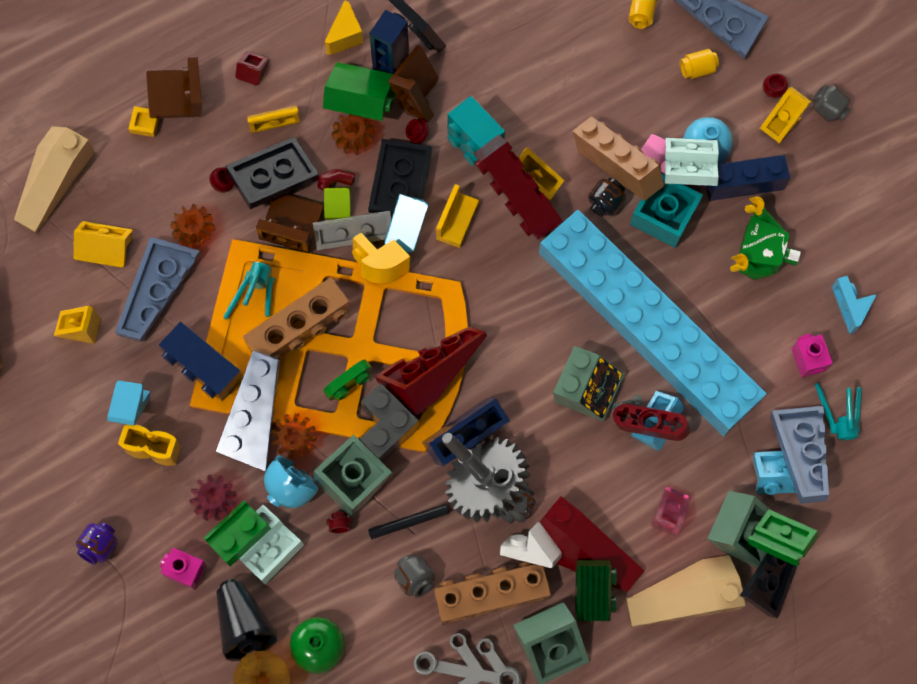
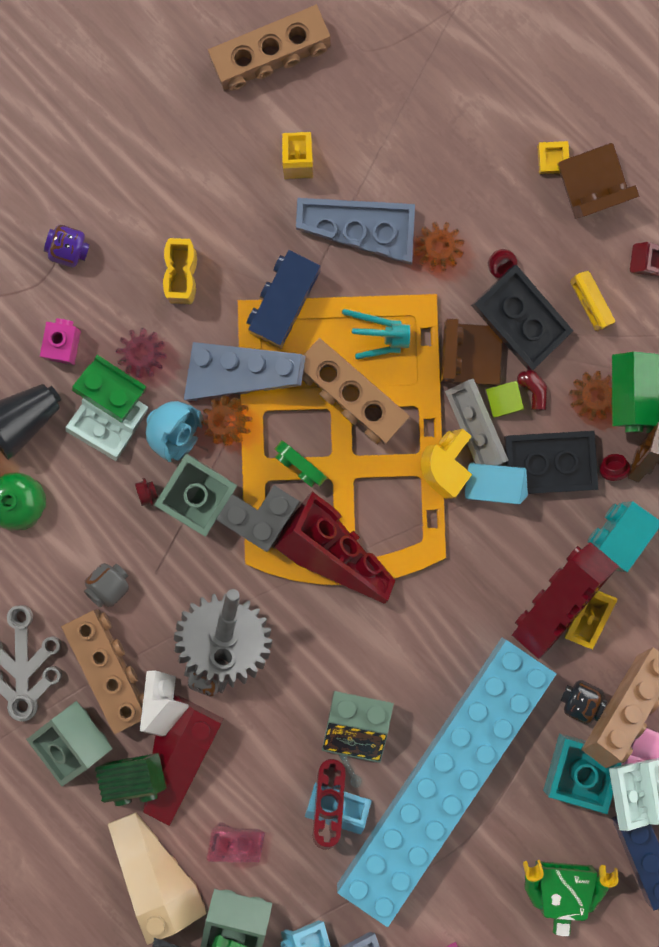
camera: 80 degrees right, 15 degrees up
tan wedge [14,126,95,234] -> none
yellow panel [73,221,133,268] -> none
medium azure slope [107,380,150,426] -> none
black bar [368,504,449,540] -> none
dark blue brick [422,398,510,466] -> none
yellow panel [436,184,479,248] -> none

